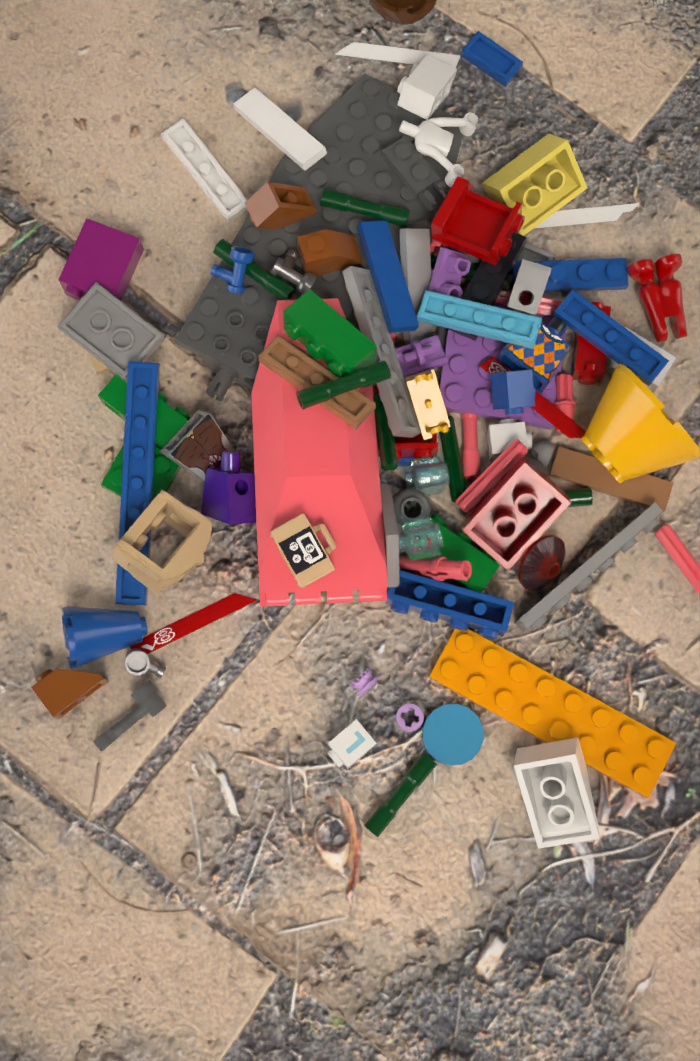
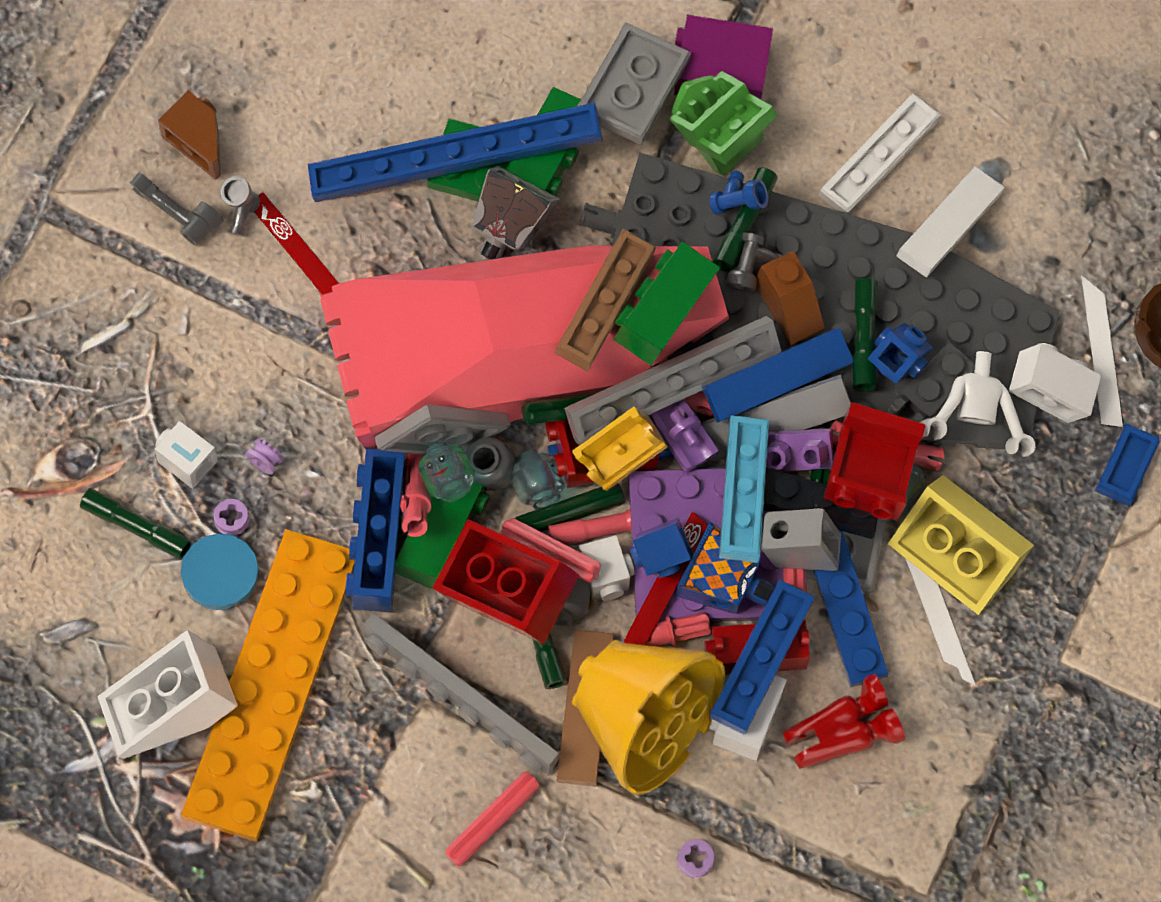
camera: 75 degrees right, 10 degrees down
blue cone [61,606,148,668] -> none
tan animal [112,489,212,594] -> none
dark purple torso [201,450,256,525] -> none
dark orange slope [245,182,318,230] -> none
piece [270,513,337,588] -> none
dark green piece [296,361,391,409] -> none
dish [518,535,566,591] -> none
light grey hinge [531,441,556,467] -> none
none -> bright green piece [670,71,778,175]
none -> blue brick [868,323,933,384]

